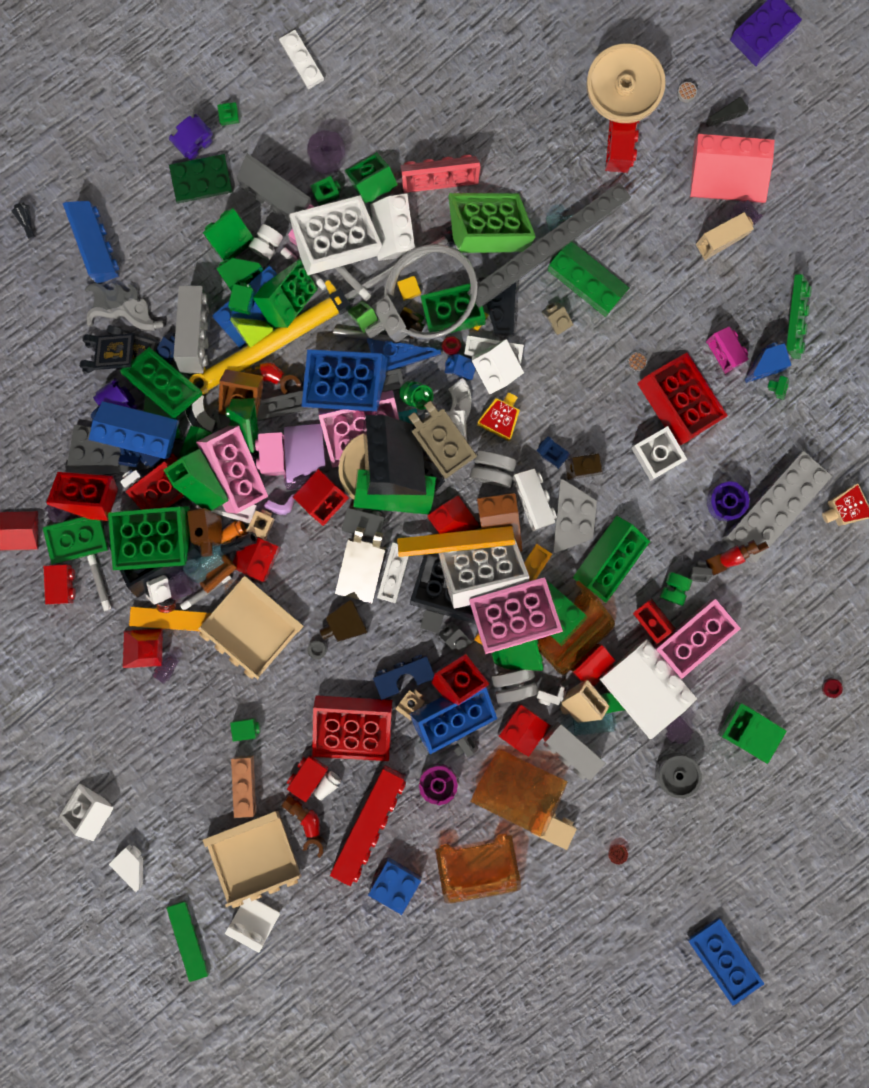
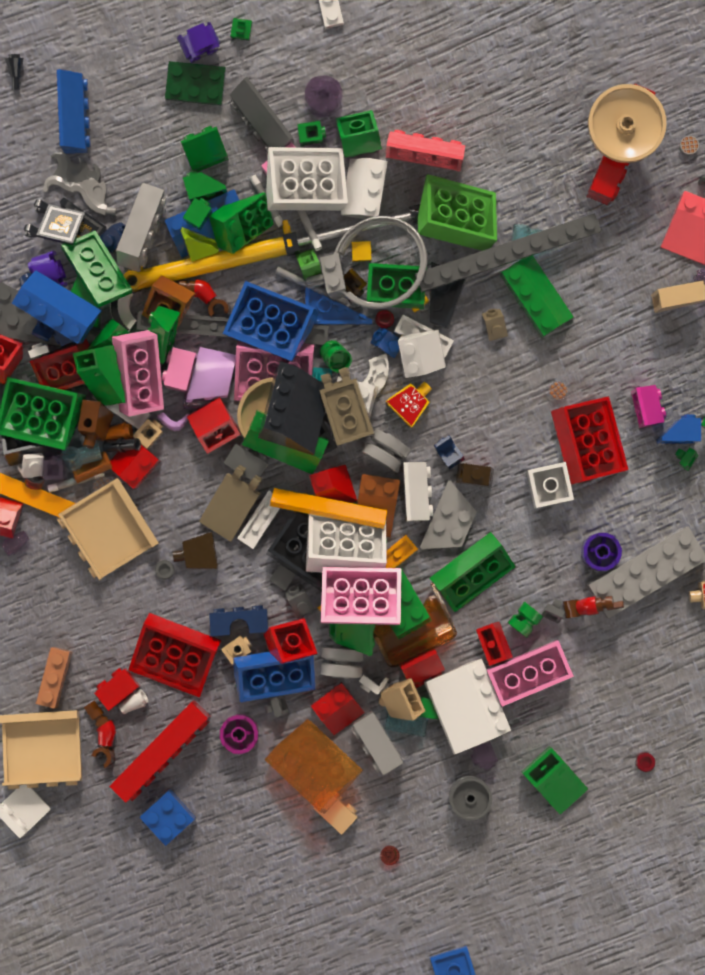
camera: 20 degrees right, 0 degrees up
green brick [230,718,261,742] -> none
white wheel [248,224,283,261] -> none
clear orange windscreen [435,834,521,904] -> none

